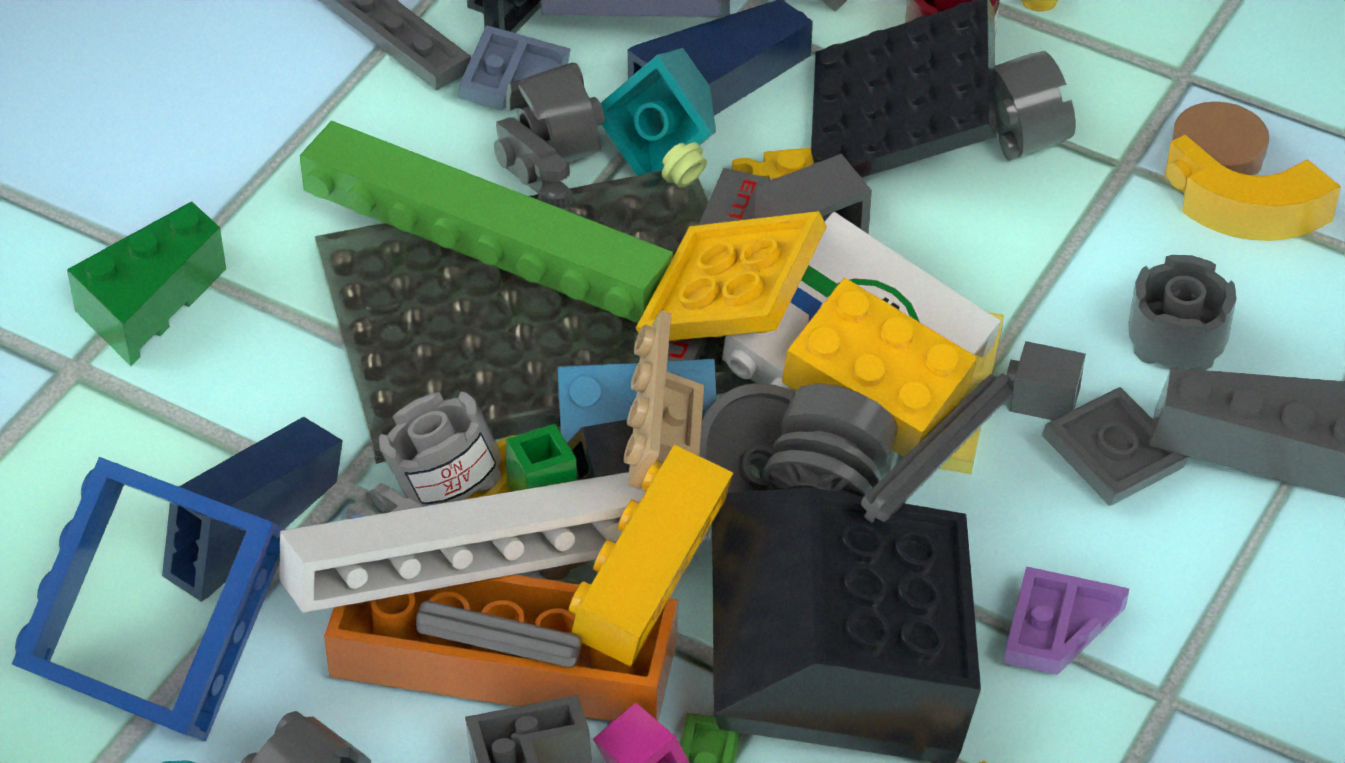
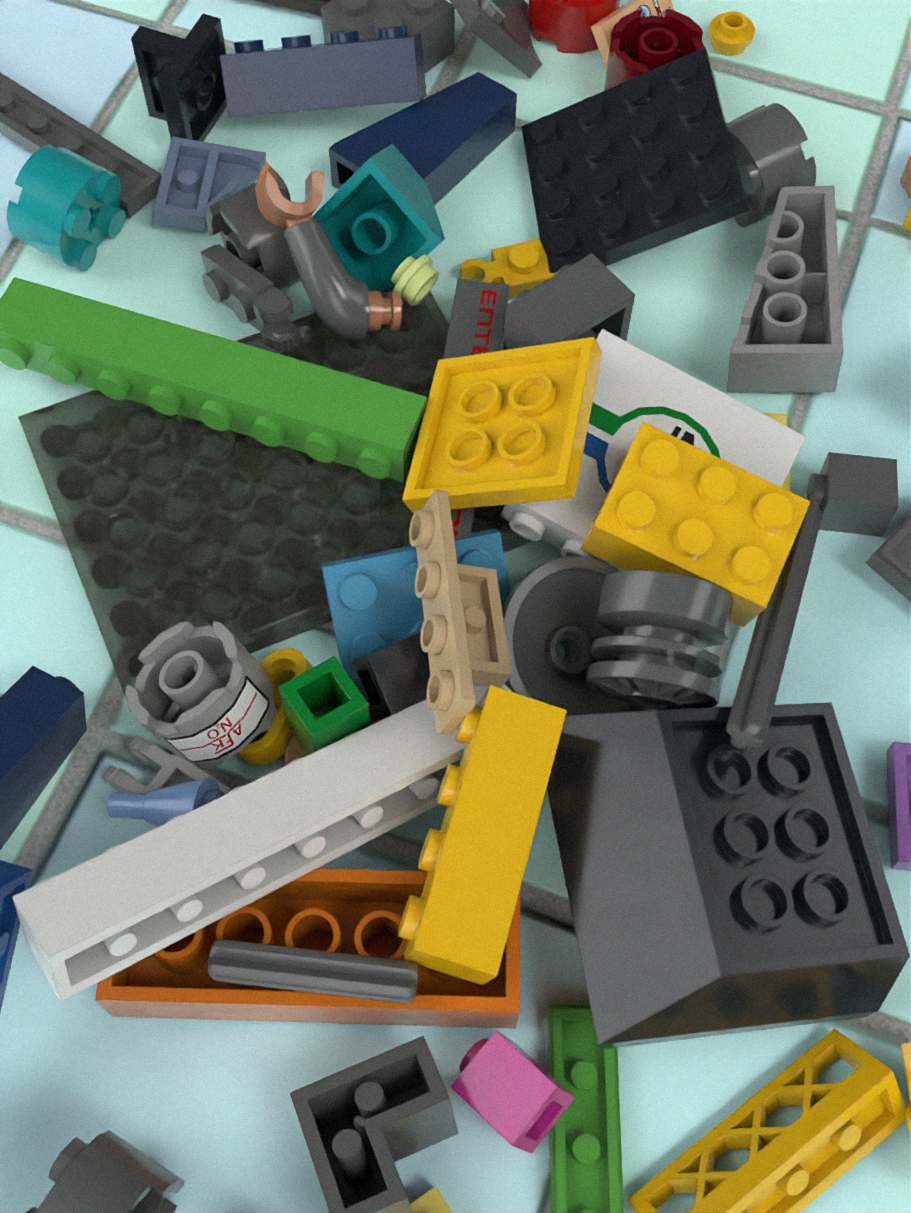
camera: 10 degrees left, 15 degrees up
none -> teal brick [7,145,126,272]
none -> dark grey piece [255,162,402,341]
none -> light grey wedge [727,185,843,393]

